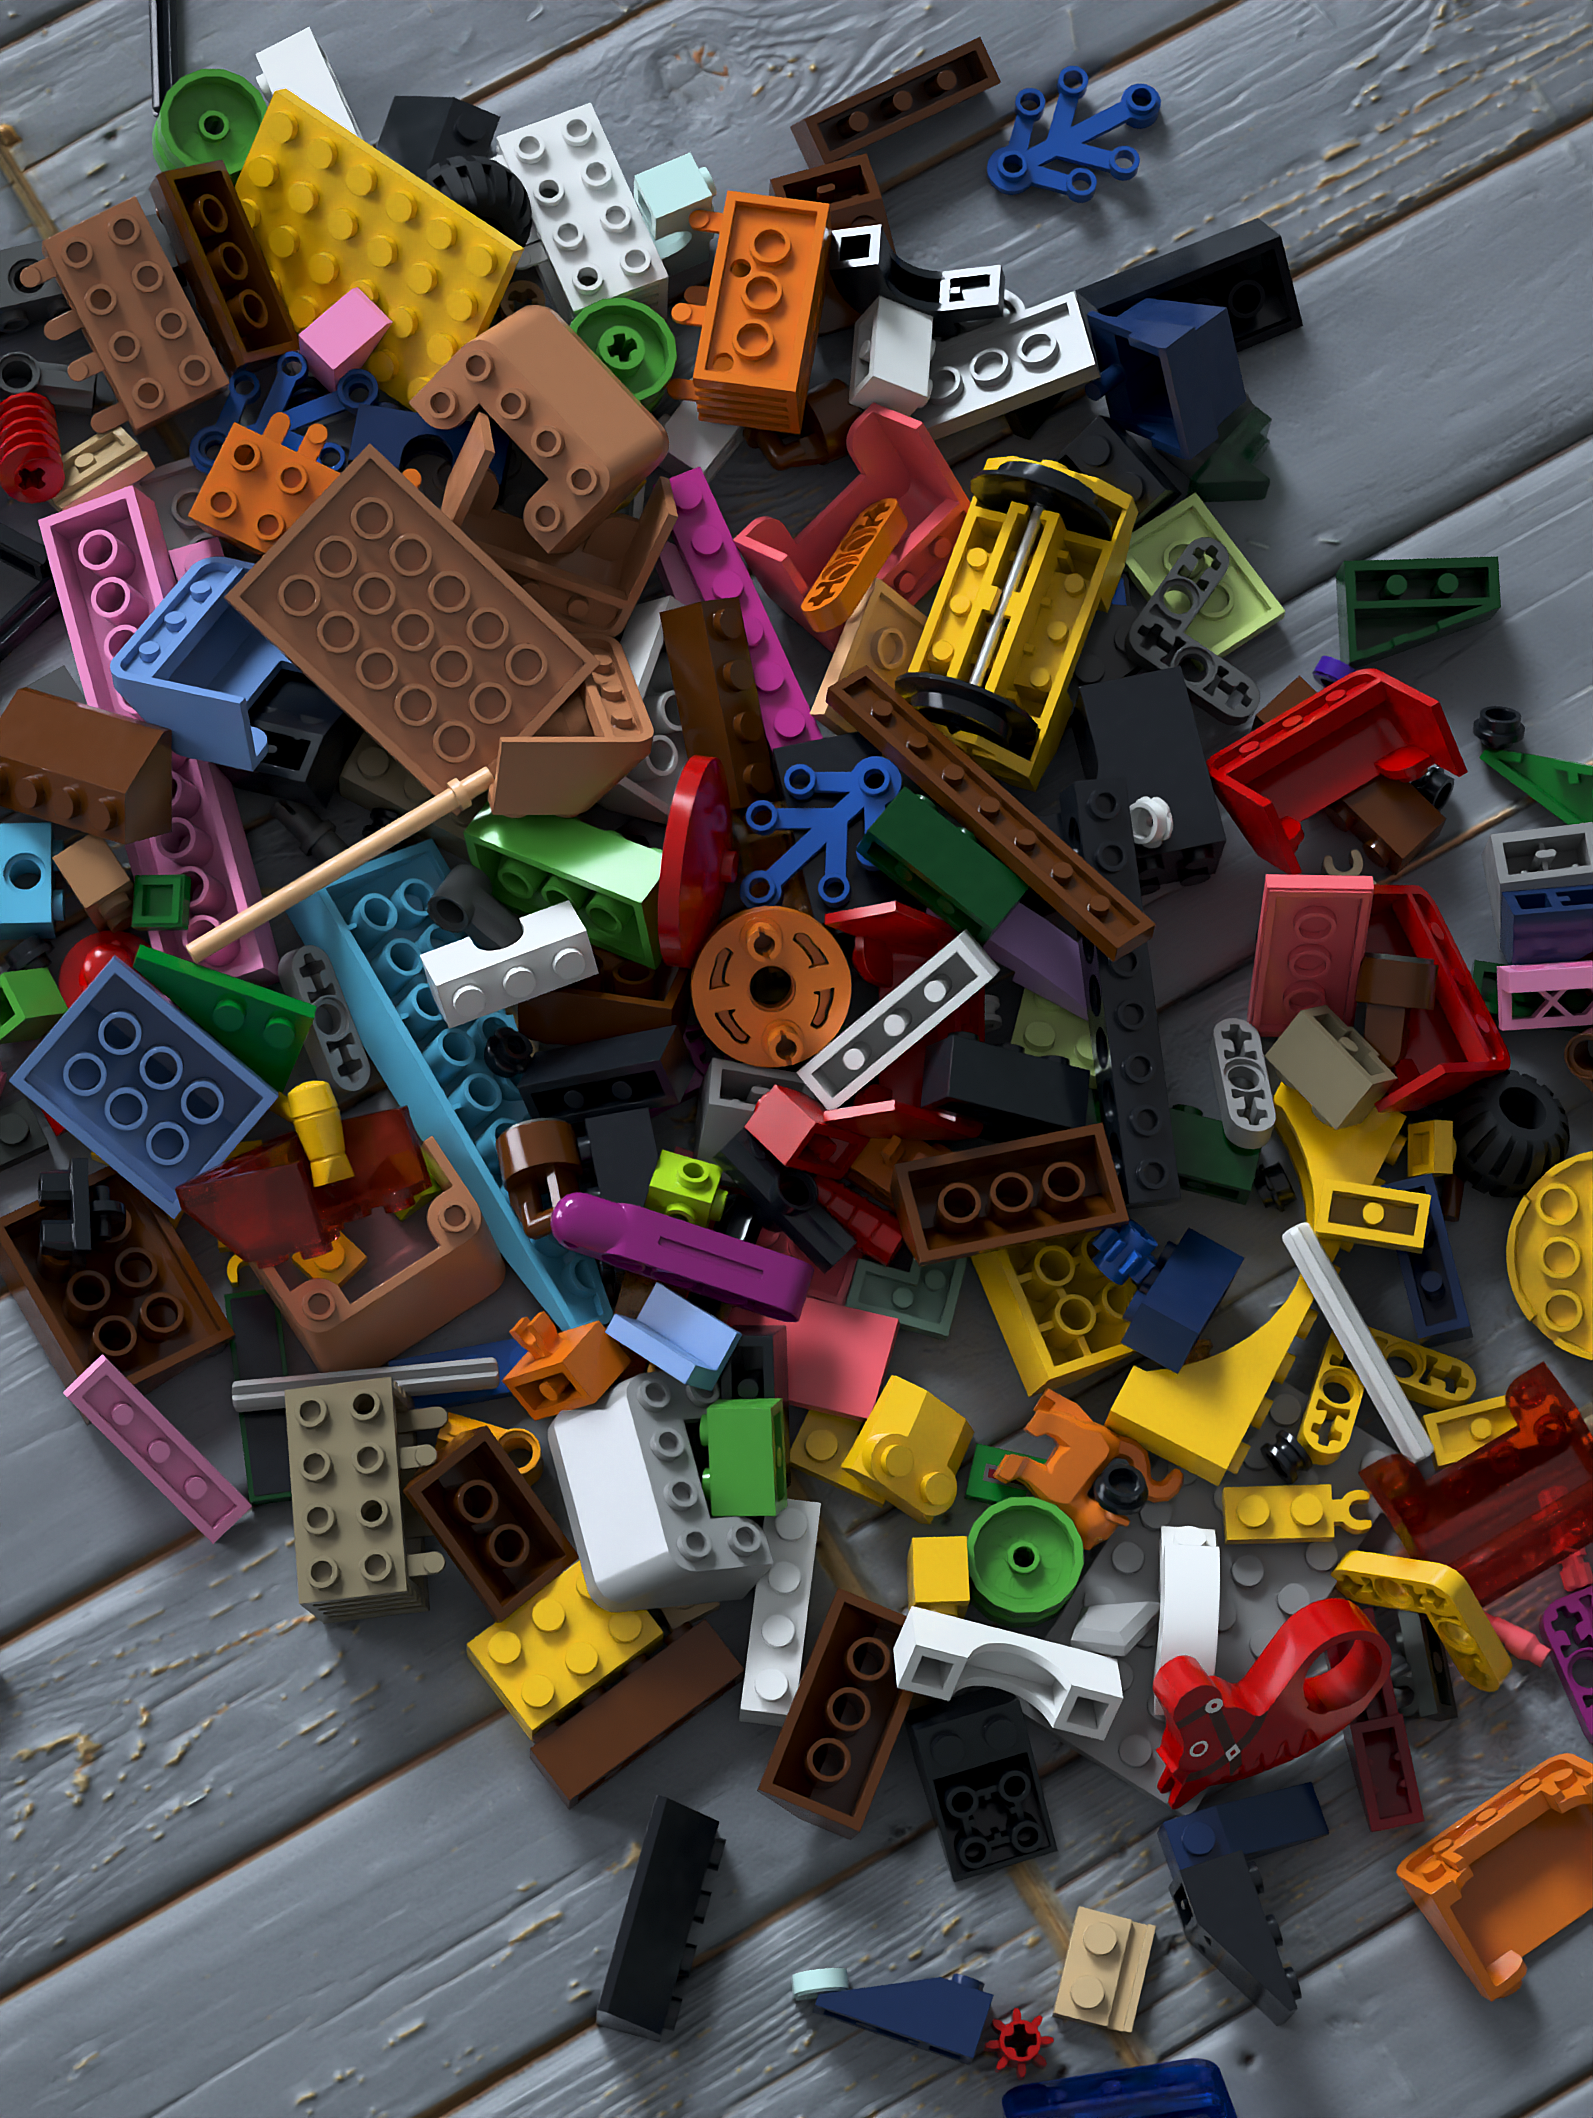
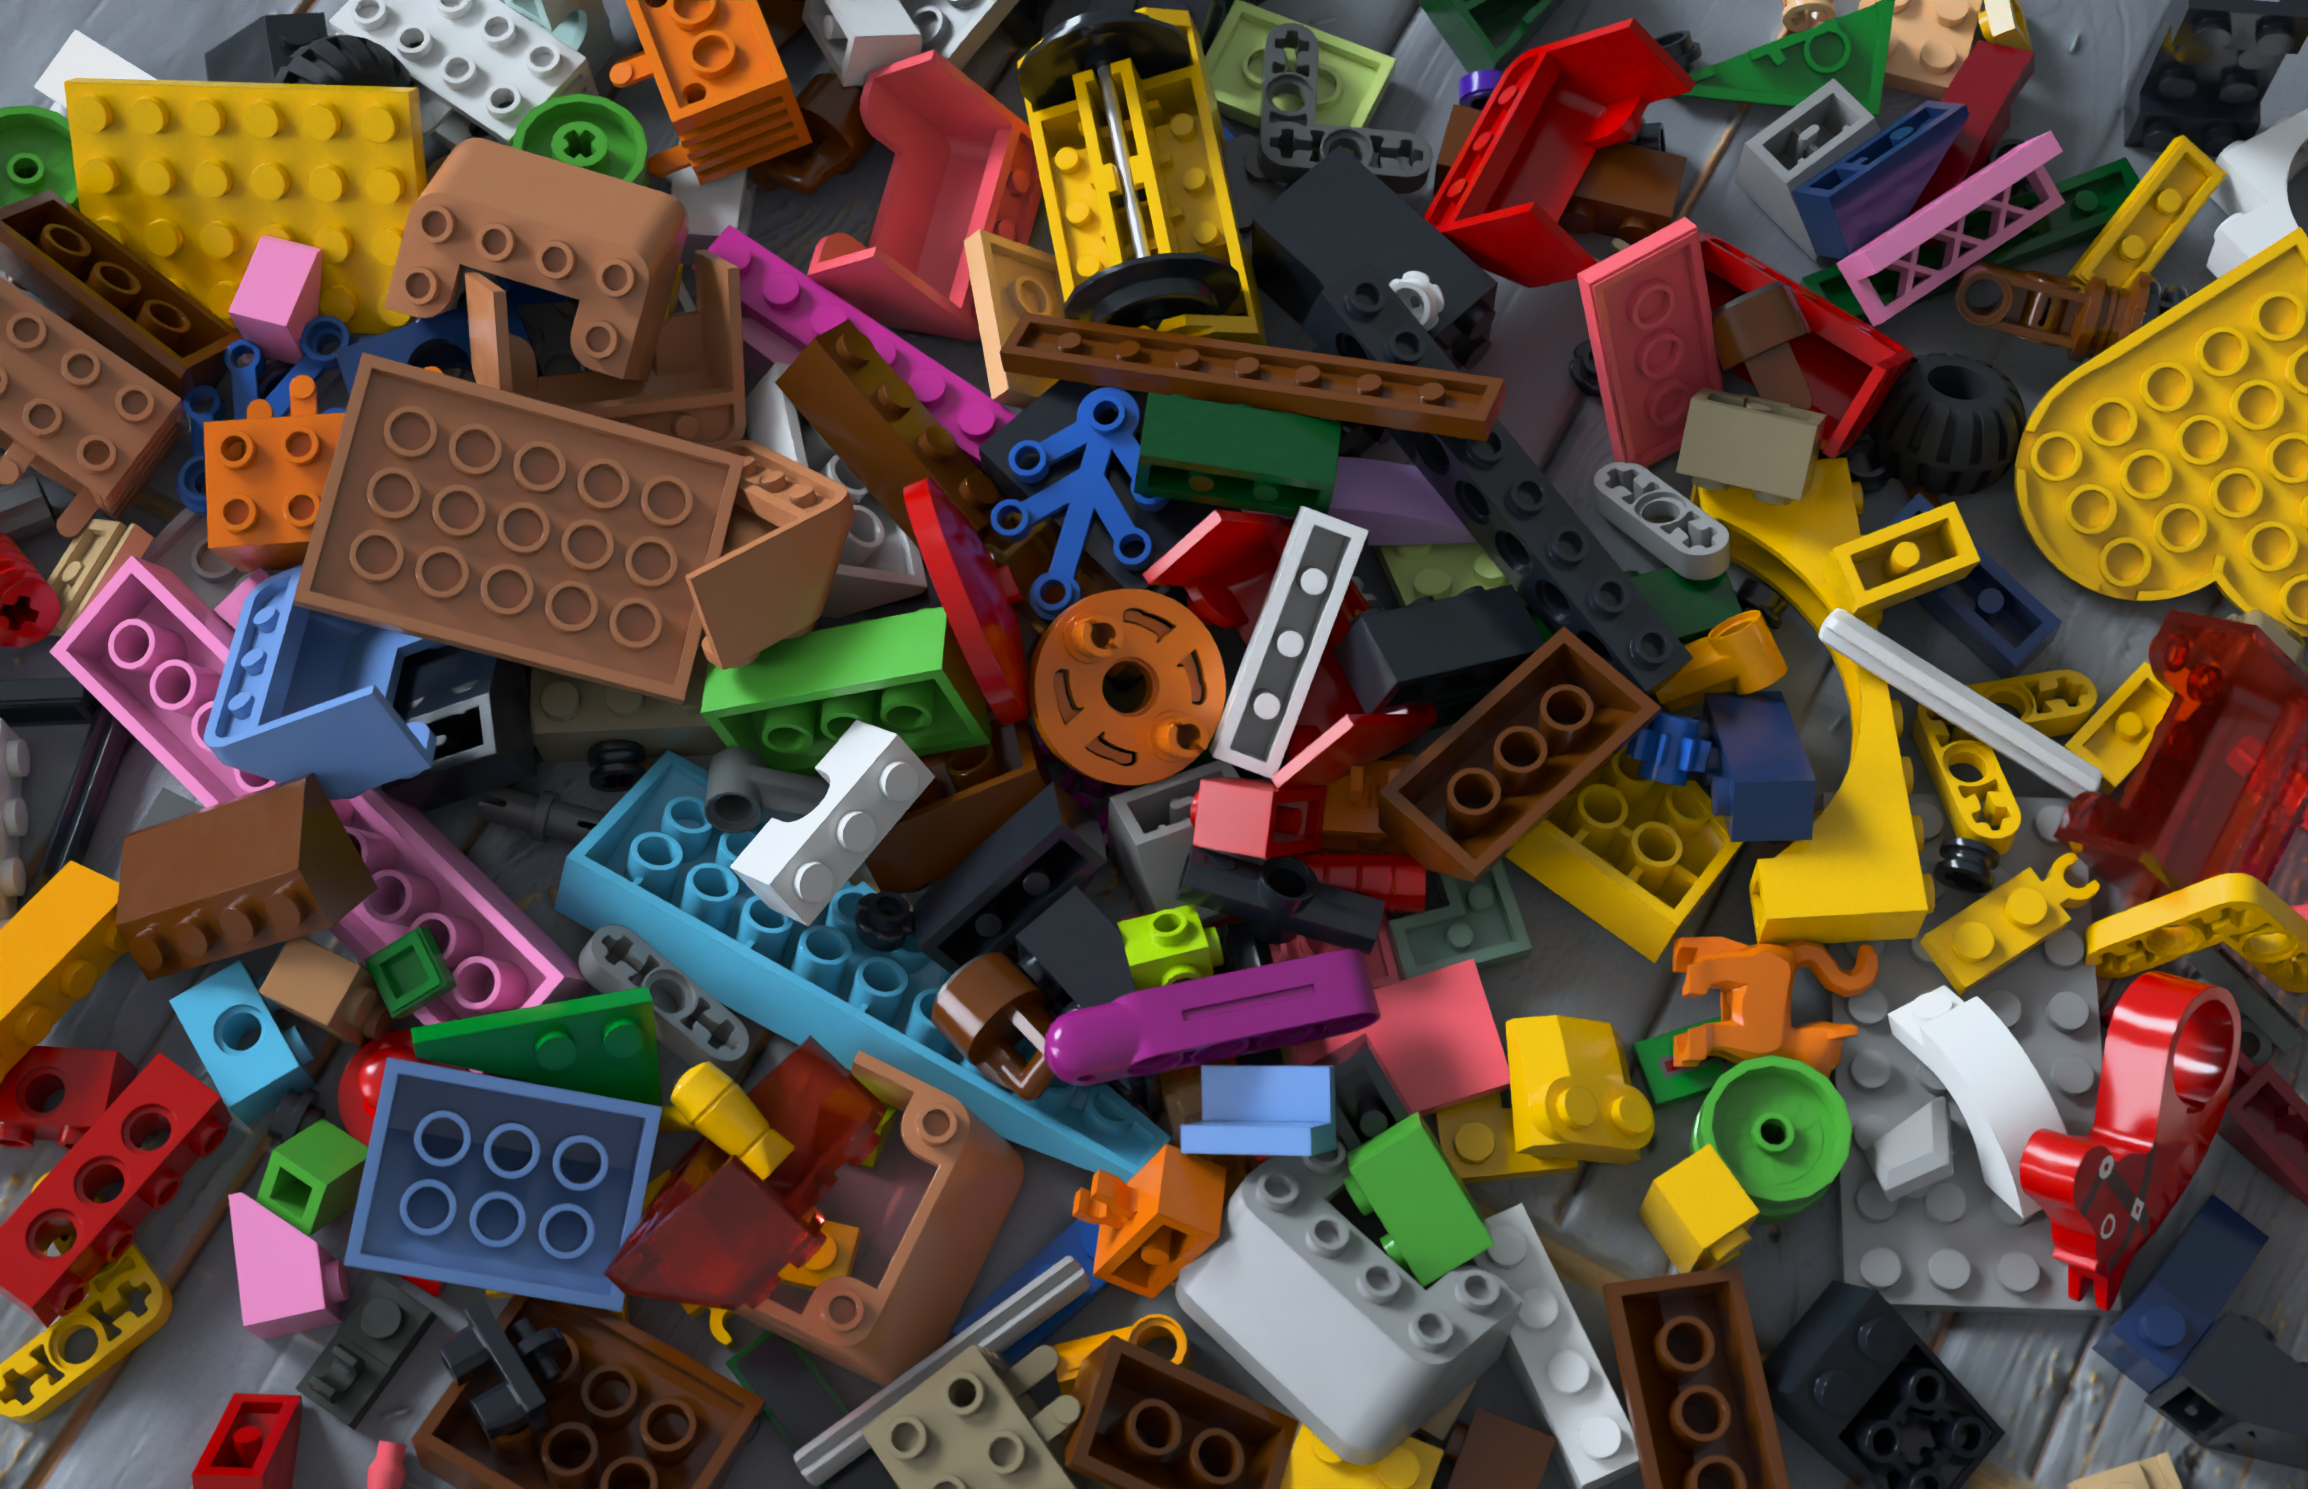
camera: 20 degrees left, 5 degrees down
light nougat bar [185,766,495,964] -> none
orange beam [801,498,909,632] -> none
white arch [893,1606,1123,1741] -> none
black plate [1094,1464,1148,1515] -> none
yellow plate [1407,1120,1457,1178] -> none
none -> light orange piece [1655,610,1788,712]

